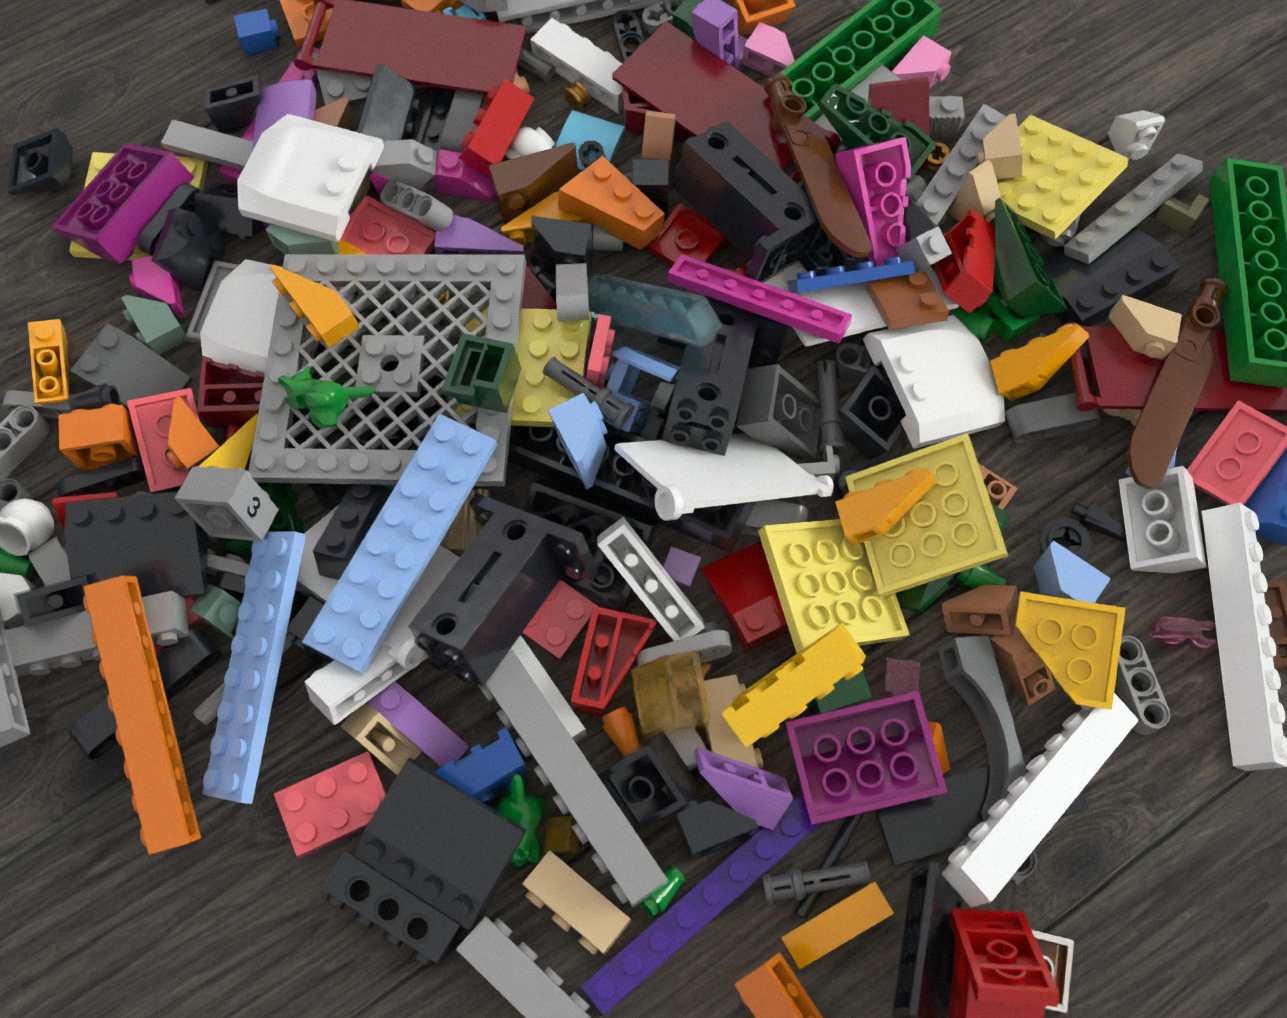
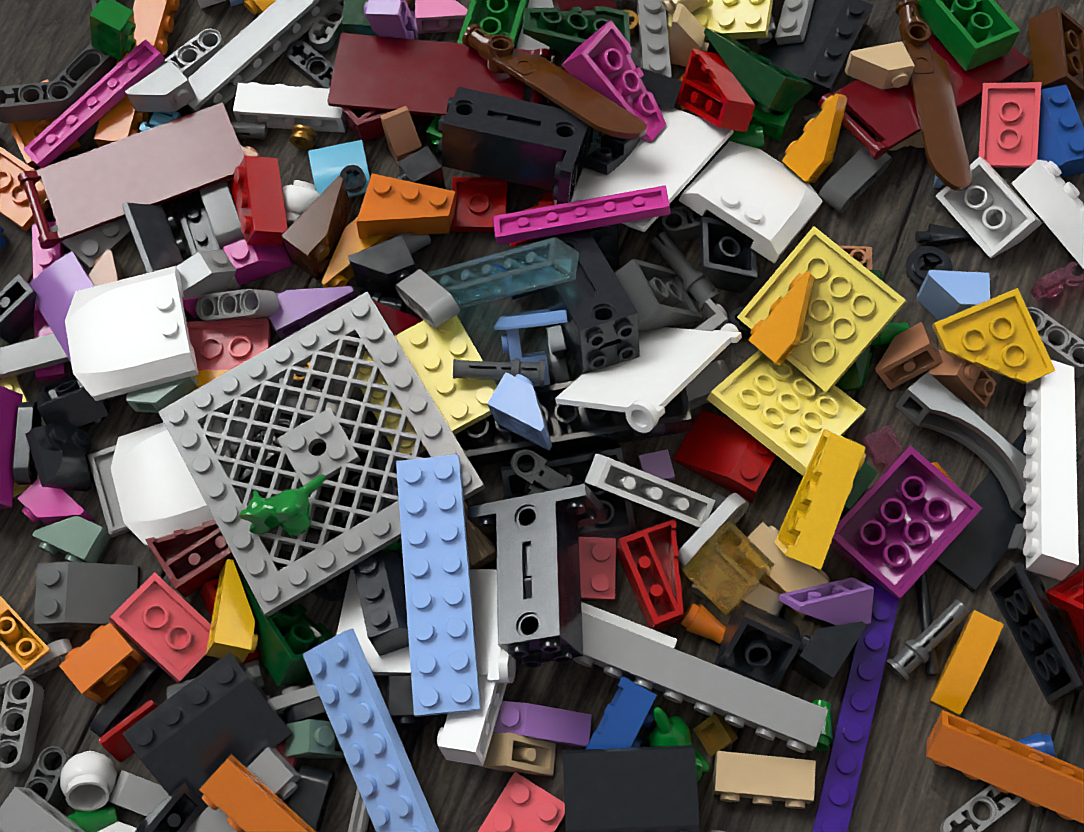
camera: 30 degrees left, 0 degrees up
black cone [68,383,121,411] -> none
orange slope [166,396,219,473] -> none
light grey brick [175,466,279,541] -> none
light orange slope [270,265,360,348] -> none
dark green plate [442,333,522,413] -> none
coral plate [586,314,615,389] -> none
blue plate [787,256,915,293] -> none
dark orange plate [867,272,949,330] -> none
light grey brick [896,226,952,273] -> none
none -> dark grey piece [511,449,572,495]

